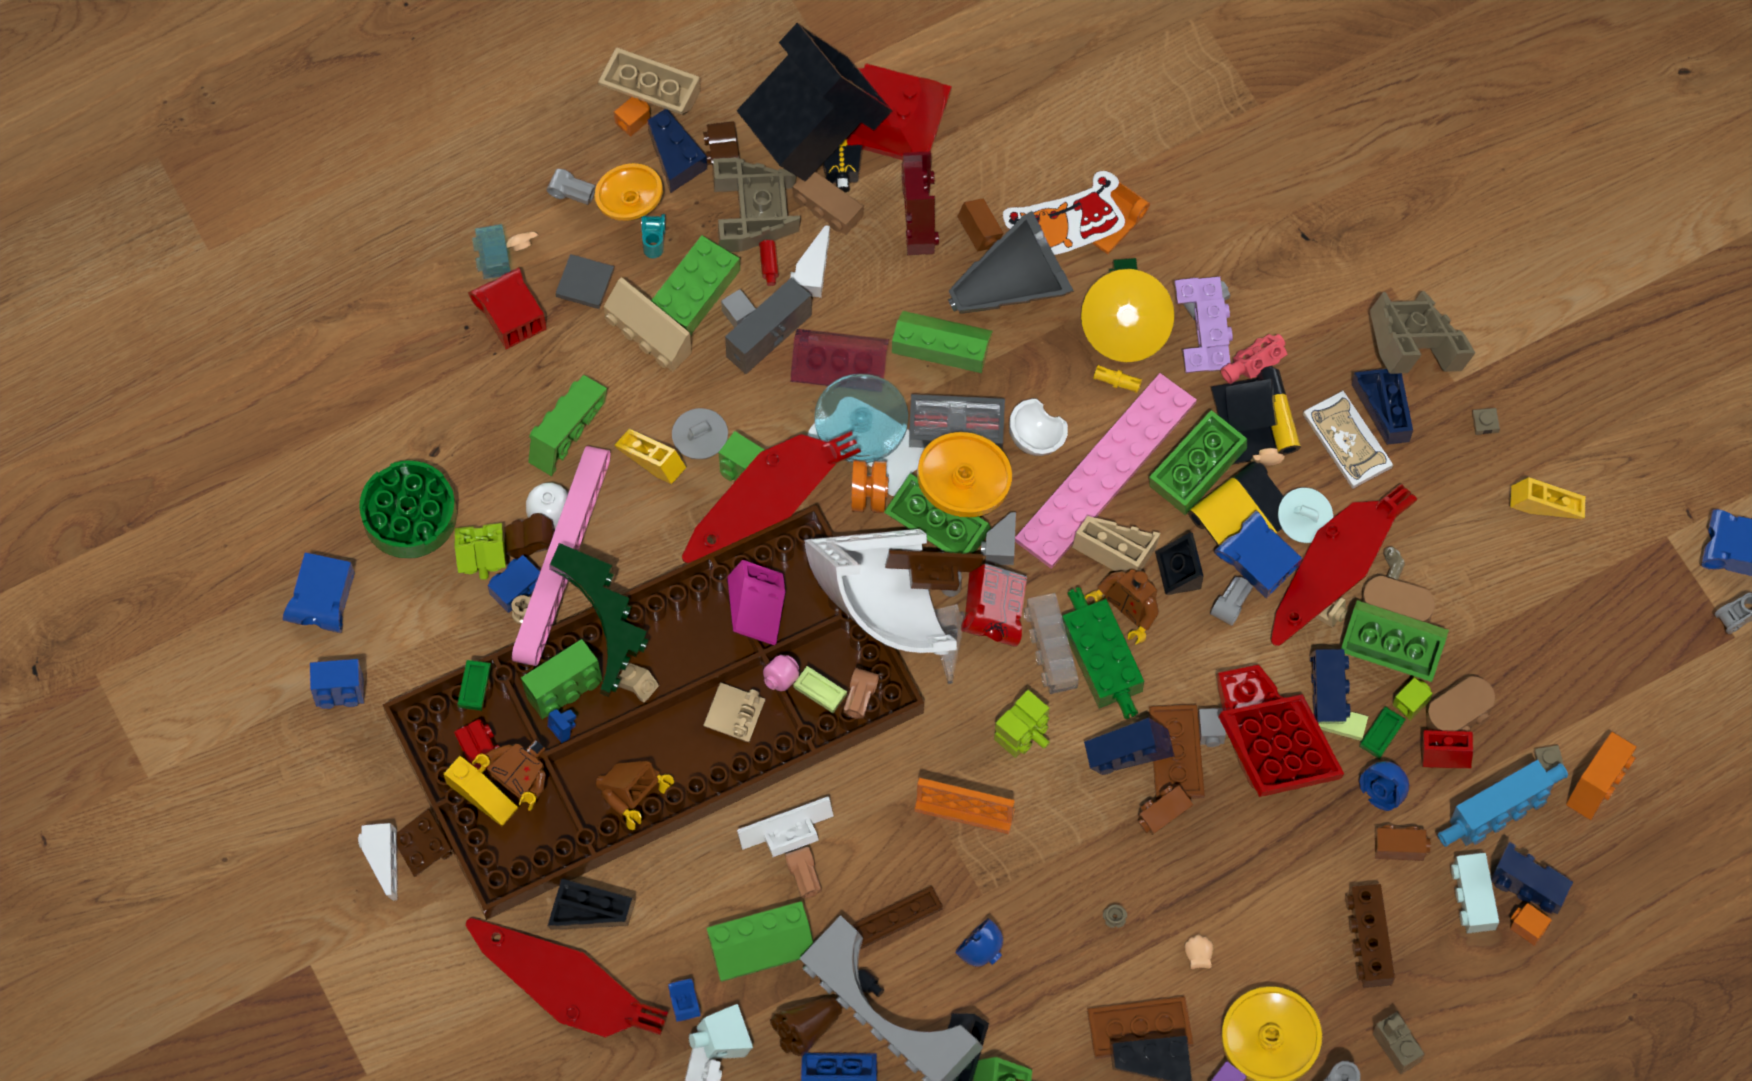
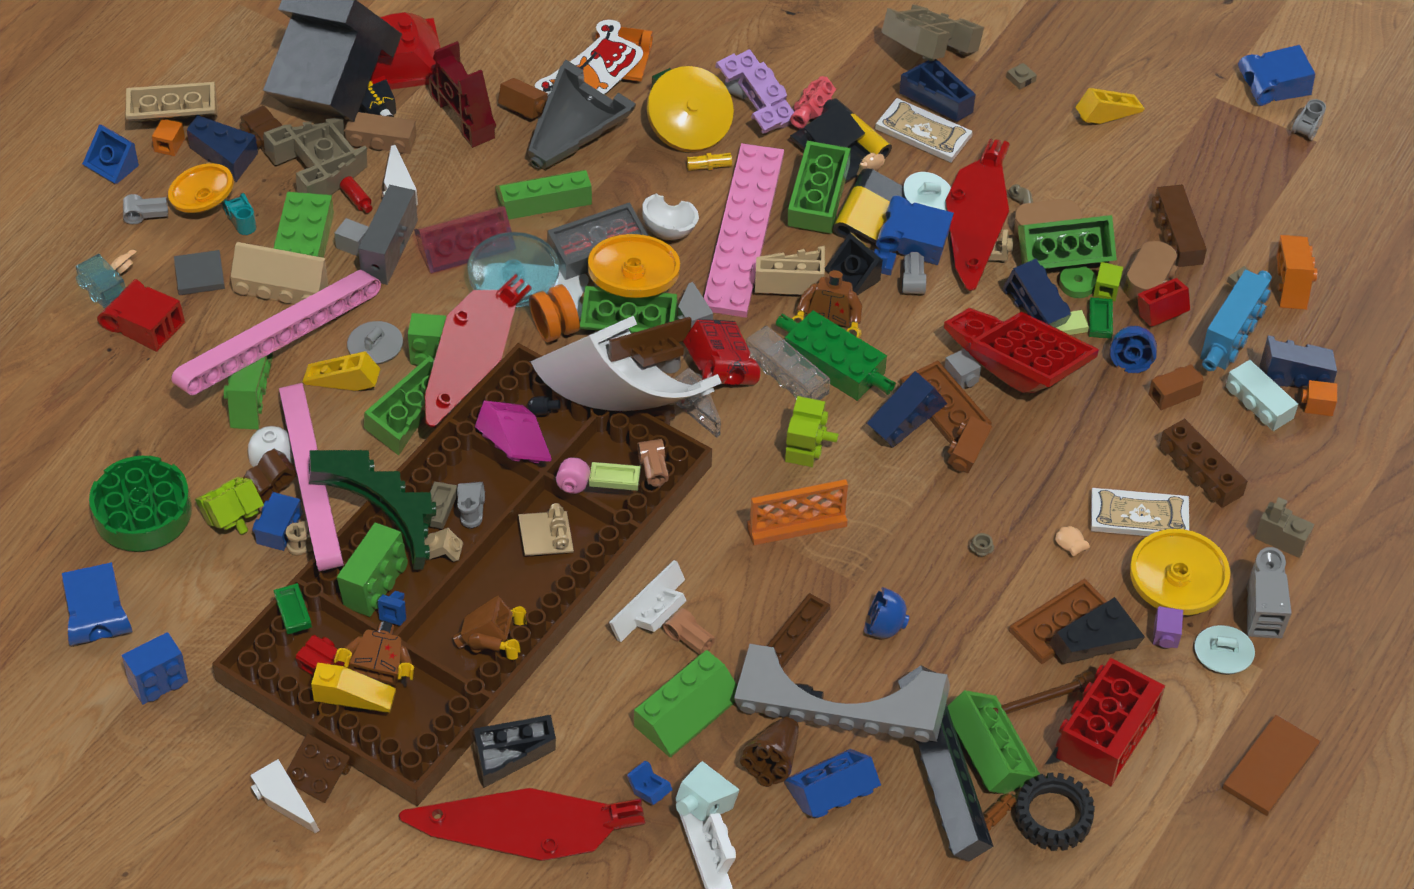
camera: 30 degrees left, 15 degrees down
none -> blue slope [82,124,139,184]
none -> bright pink beam [171,270,381,395]
none -> bright green wedge [364,356,434,455]
none -> dark tan plate [430,481,458,529]
none -> light grey piece [457,482,485,528]
none -> black cylinder [527,396,561,415]
none -> blue tile [874,244,897,276]
none -> bright green piece [1059,265,1096,298]
none -> tile [1091,488,1189,536]
none -> reddish brown brick [1152,184,1207,267]

